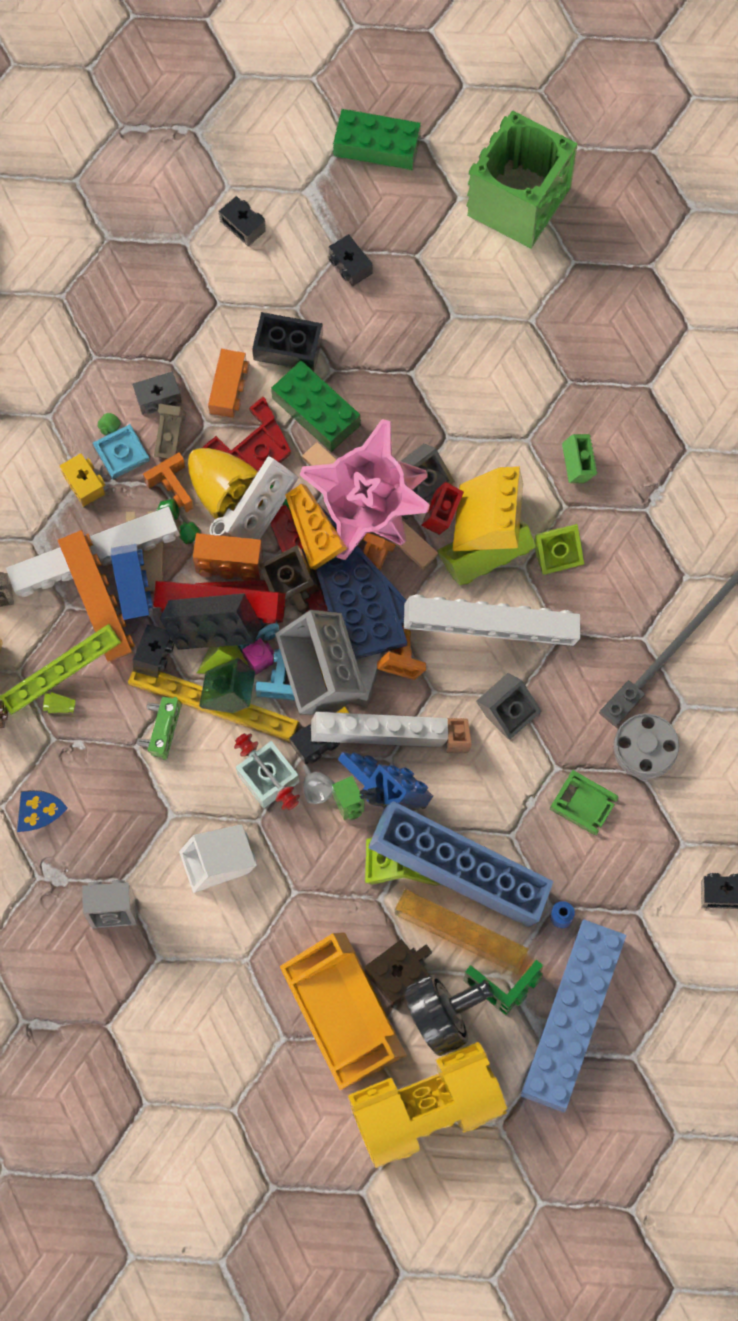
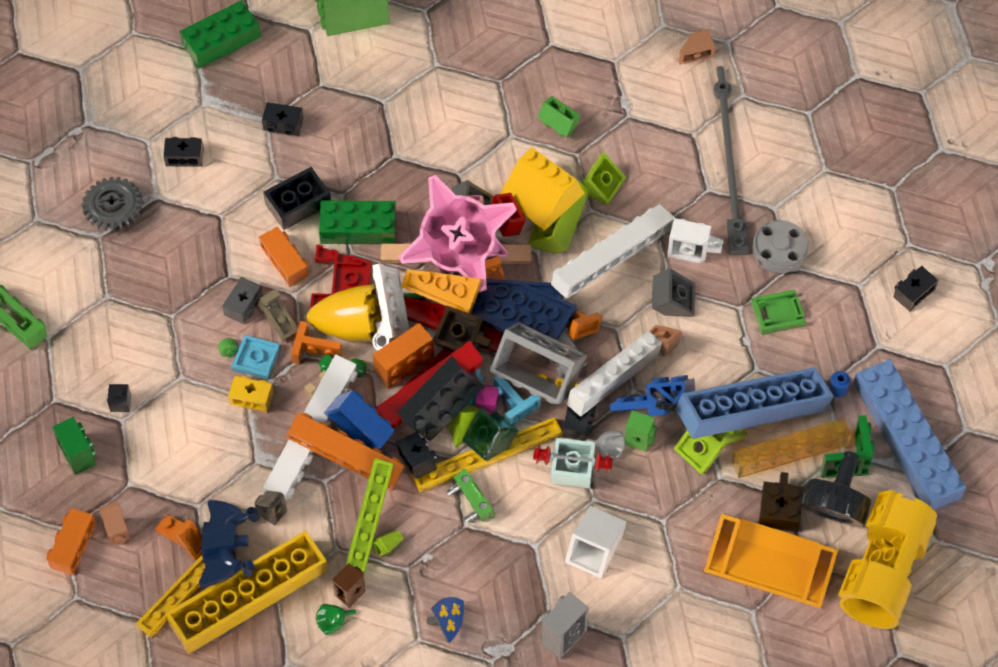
camera: 45 degrees left, 10 degrees down
none -> dark grey gear [82,177,143,231]
none -> white hinge [667,218,723,263]

